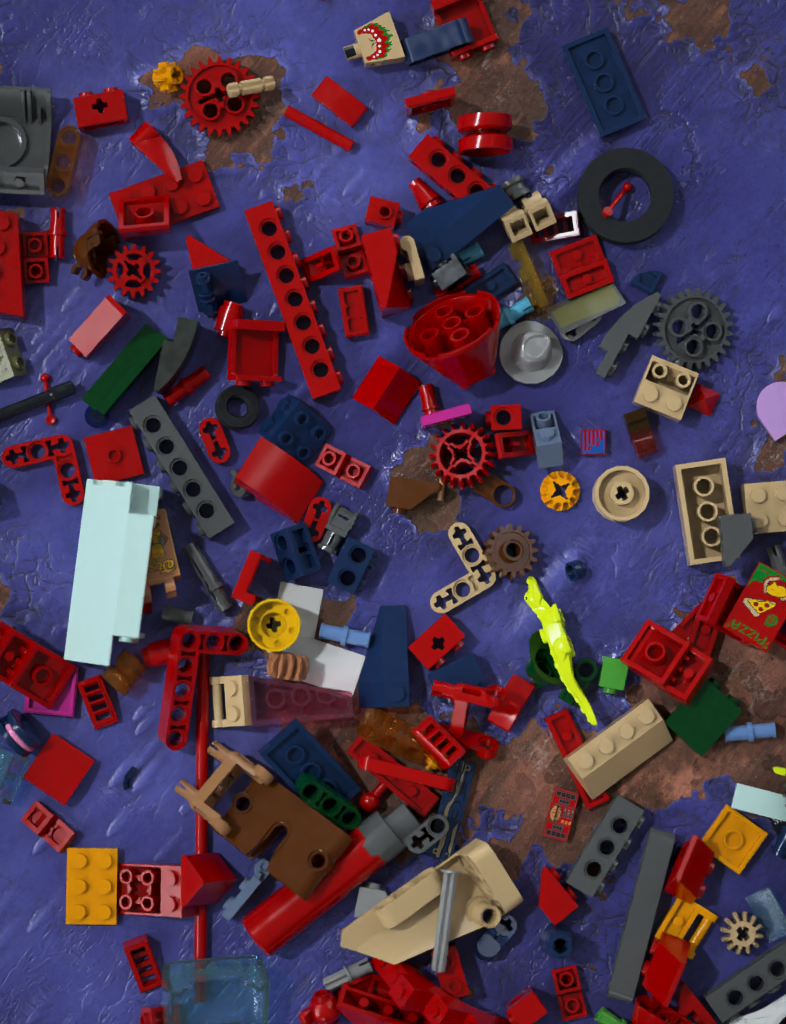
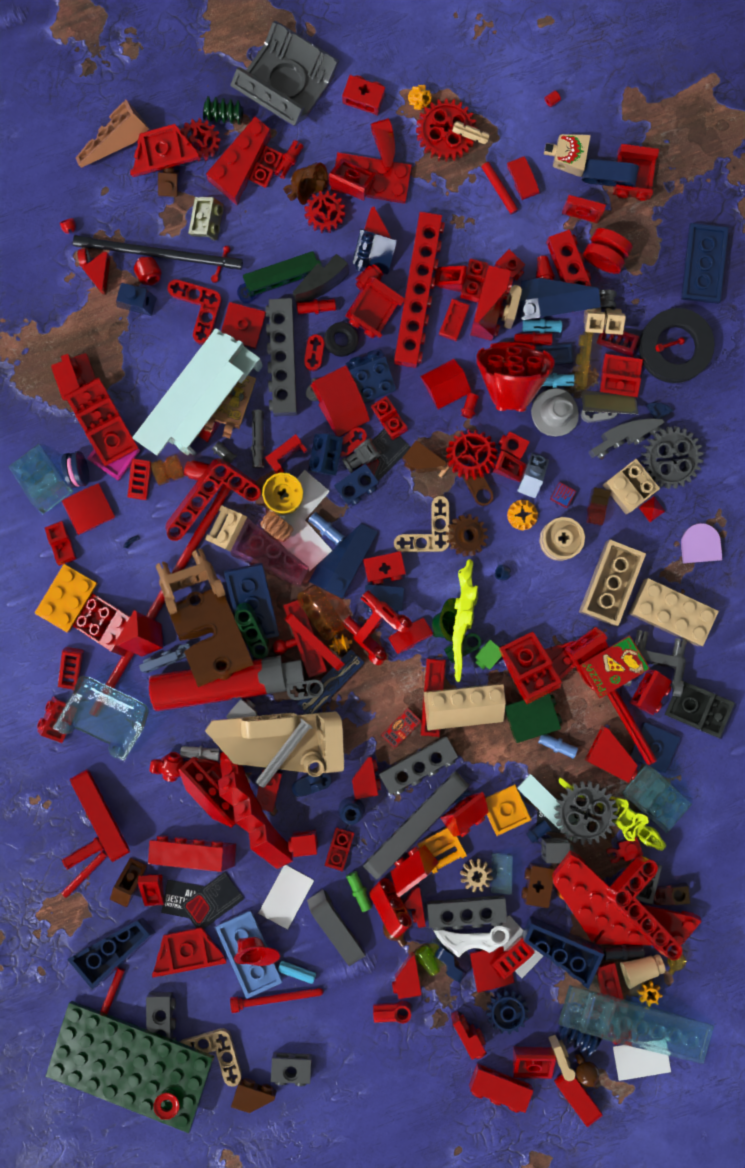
camera: 30 degrees right, 0 degrees up
clear orange beam [47,125,83,200] -> none
slope [68,294,131,360] -> none
red slope [411,715,466,770] -> none
dark pink tile [420,404,472,430] -> none
black brick [430,253,473,292] -> none
dark grey slope [717,513,757,567] -> none
none -> black sticker [355,429,410,483]

